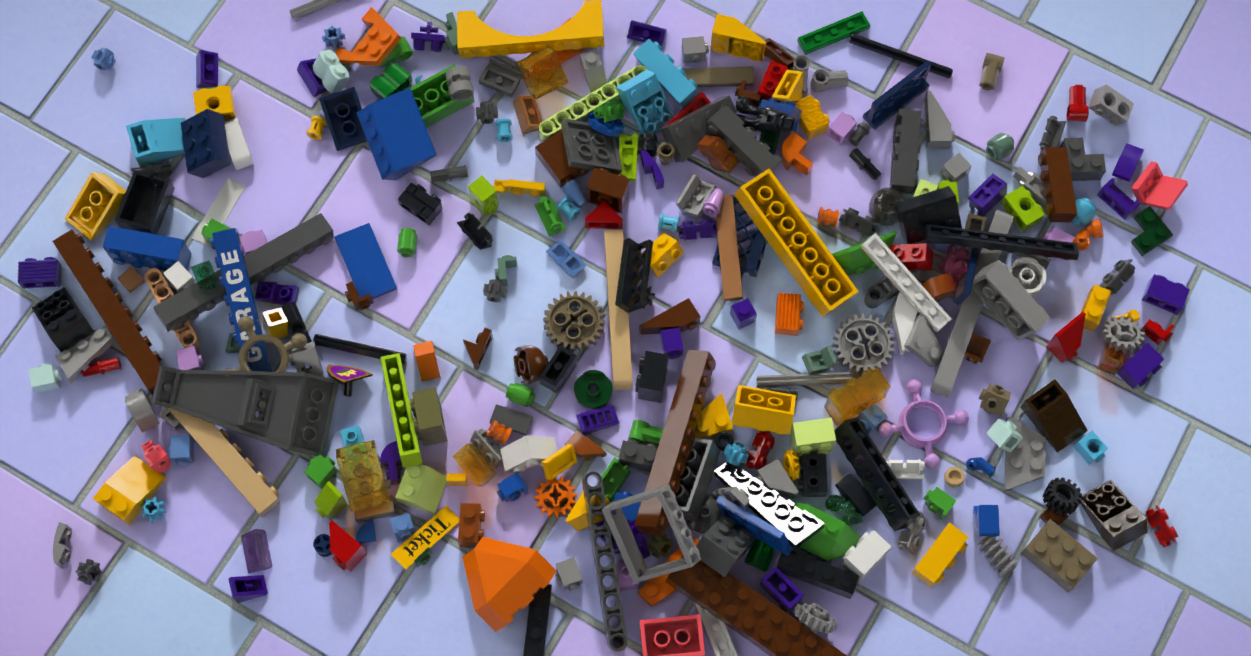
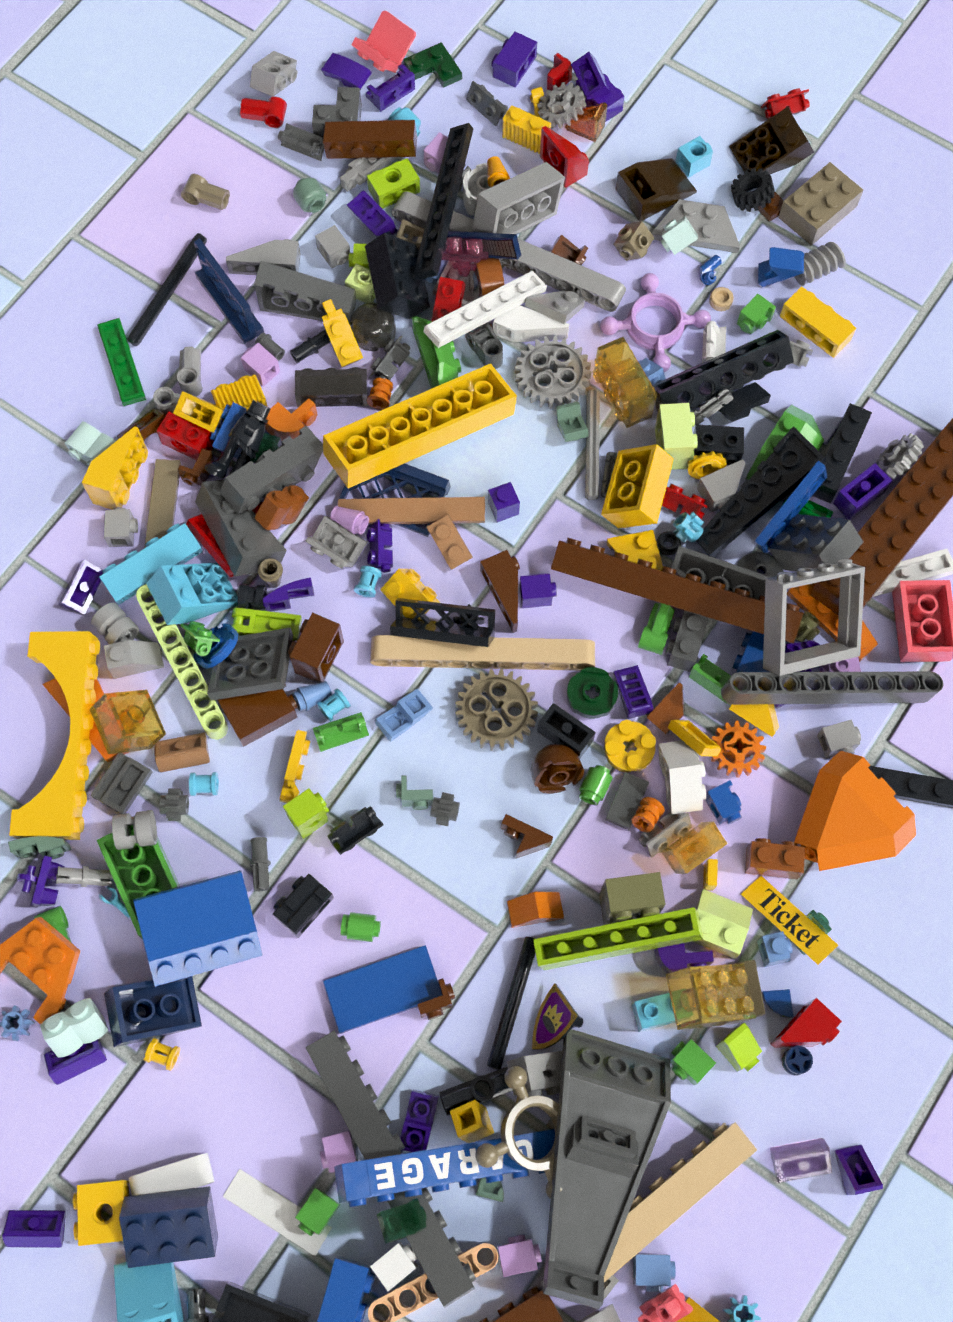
camera: 85 degrees left, 0 degrees up
green brick [370,62,412,100] -> none
red slope [585,201,623,229] -> none
black brick [635,351,669,403] -> none
light grey wing [712,486,750,511] -> none
orange brick [775,293,804,336] -> none
clear green arm [825,494,862,525] -> none
white brick [842,530,891,583] -> none
orange arm [1073,219,1104,250] -> none
none -> light grey pin [56,866,113,887]
none -> light aqua brick [65,421,116,466]
none -> light grey wheel [91,602,139,644]
none -> clear smoke brick [295,367,368,407]
none -> yellow hinge [322,299,363,367]
none -> medium nougat plate [427,515,473,570]
none -> light orange cone [487,156,510,187]
none -> dark purple slope [571,51,611,100]
none -> yellow plate [604,720,656,773]
none -> dark grey axle [693,388,733,425]

